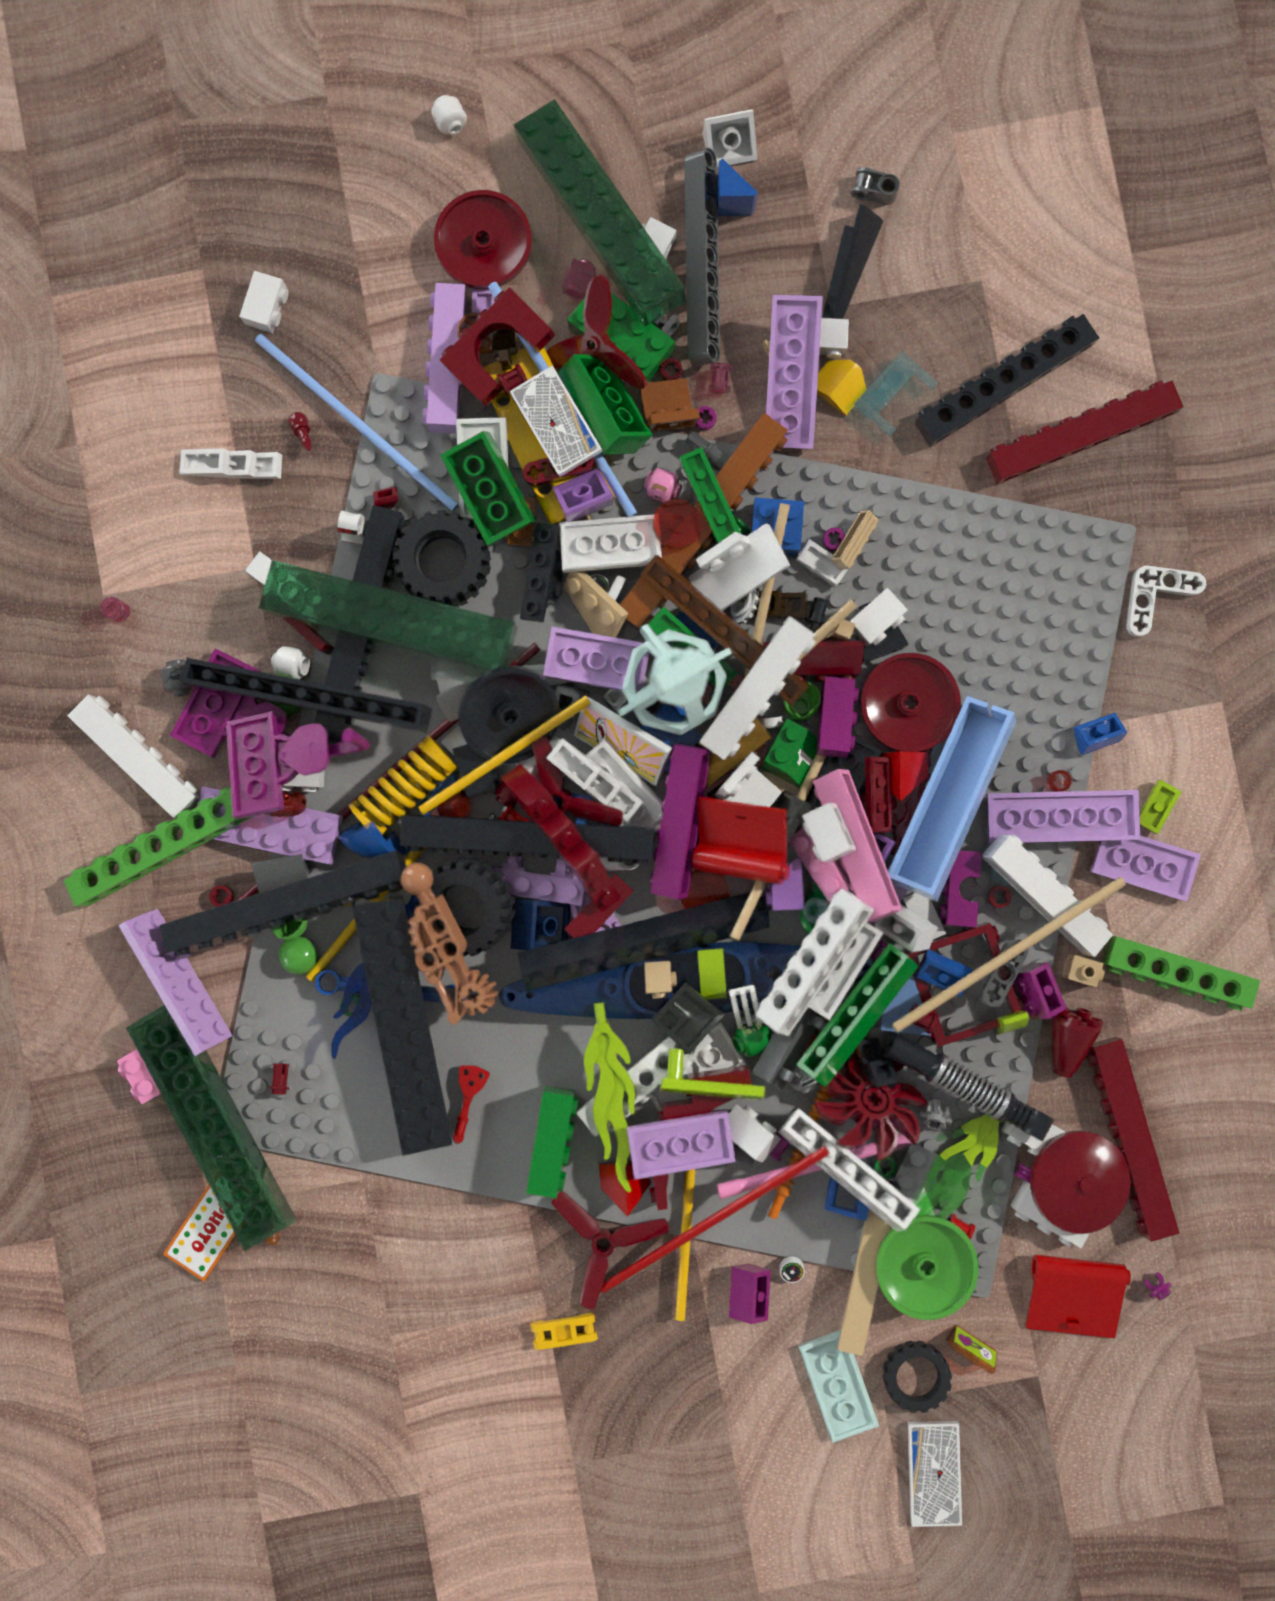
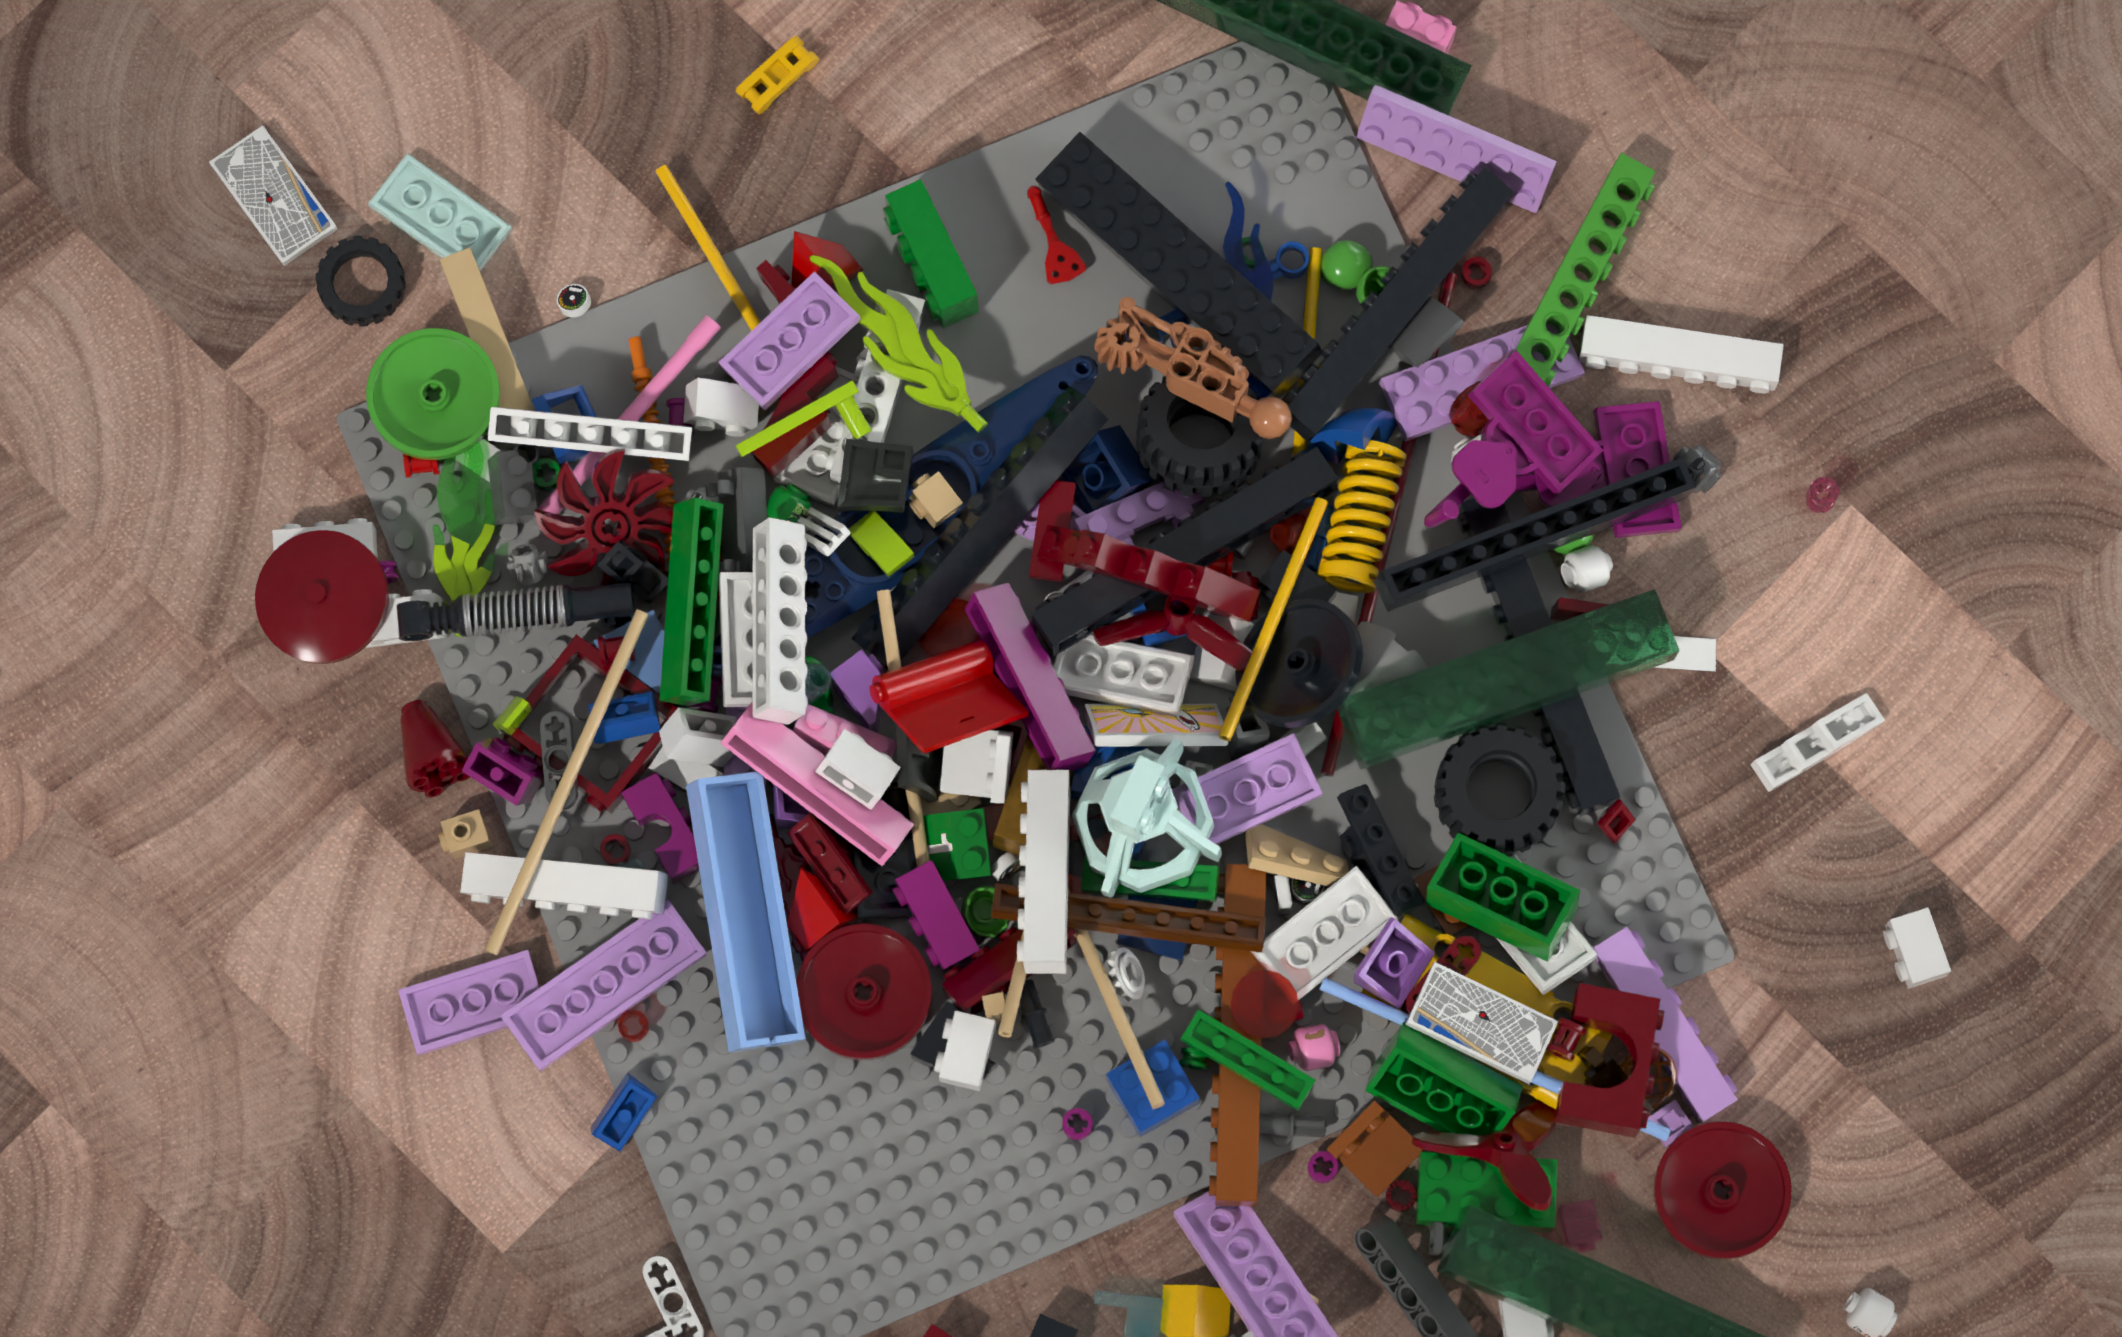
camera: 150 degrees right, 10 degrees down
light blue piece [255,334,459,511] -> none
dark red pin [269,1063,289,1095] -> none
dark red bar [288,412,311,451] -> none
white leg [337,511,368,545] -> none
white slope [547,738,644,822] -> none
dark red piece [551,1191,669,1309] -> none
red piece [601,1146,830,1293] -> none
white bracket [689,524,789,611] -> none
clear pink bush [709,363,732,394] -> none
magenta brick [729,1264,771,1324] -> none
dark brown slope [755,591,808,619] -> none
white tile [795,539,848,588] -> none
tan piece [831,510,879,570] -> none
slope [946,1325,997,1374] -> none
red door [1025,1254,1131,1339] -> none
dark red brick [1087,1037,1180,1242] -> none
bright green brick [1102,936,1260,1011] -> none
lime plate [1139,779,1182,835] -> none
magenta plate [1144,1272,1172,1301] -> none

